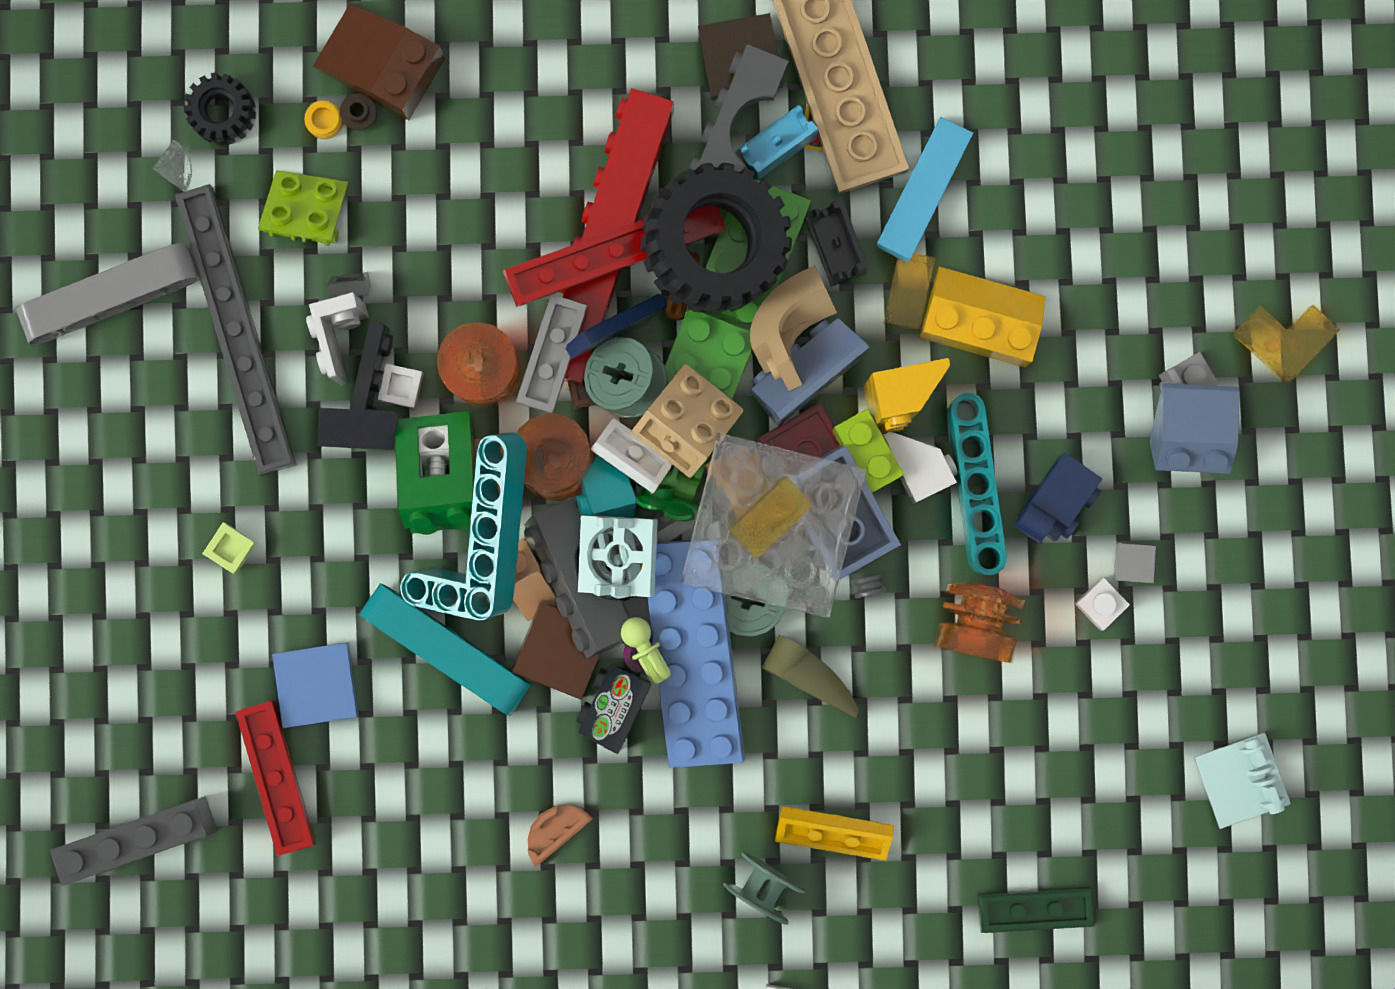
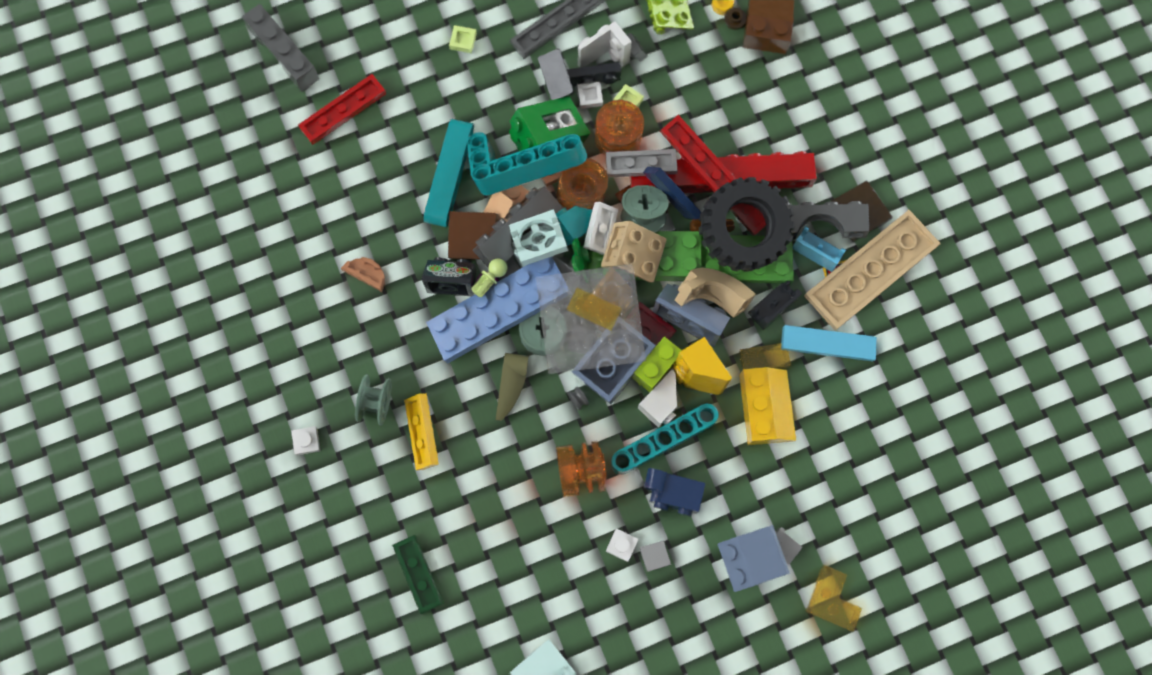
camera: 65 degrees right, 10 degrees down
medium blue tile [272,643,359,728] -> none
none -> yellowish green plate [612,84,644,117]

